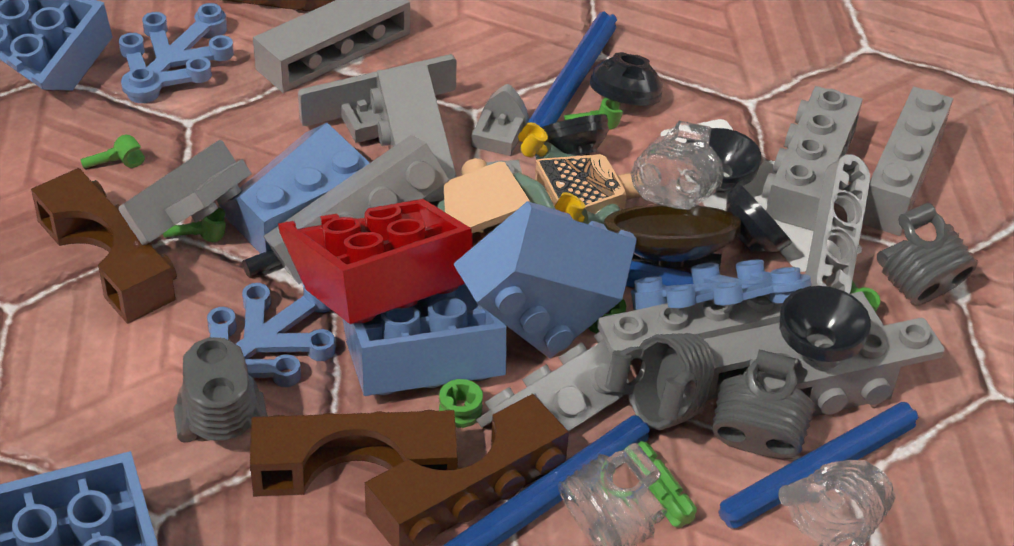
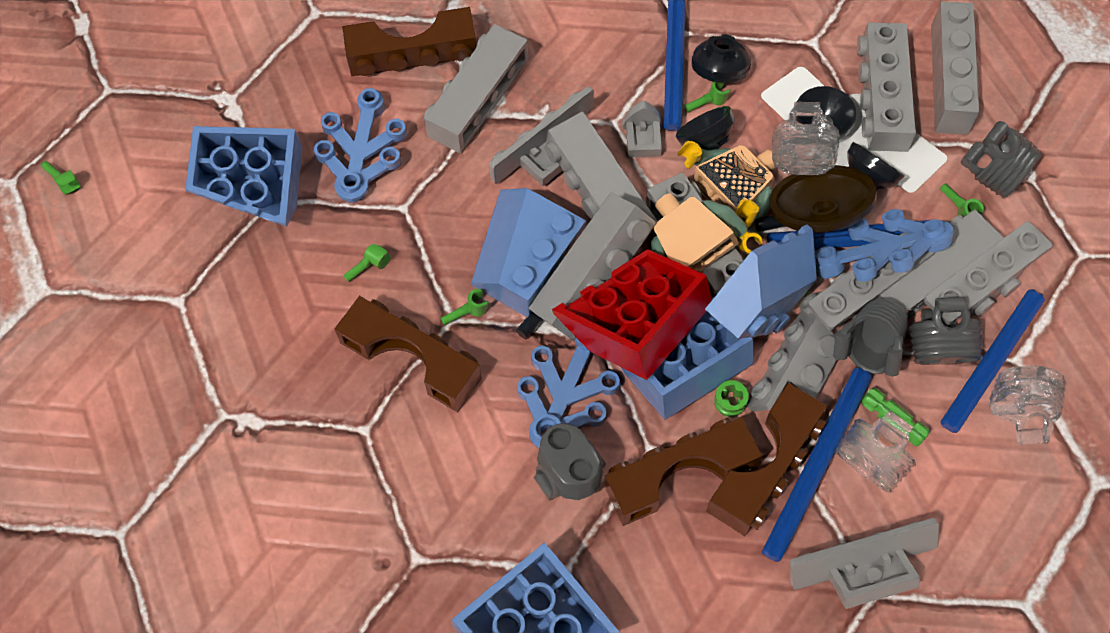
camera: 15 degrees left, 20 degrees up
light grey bracket [119,140,252,245] -> none
black piece [779,286,871,362] -> none
light grey beam [805,154,870,294] -> none

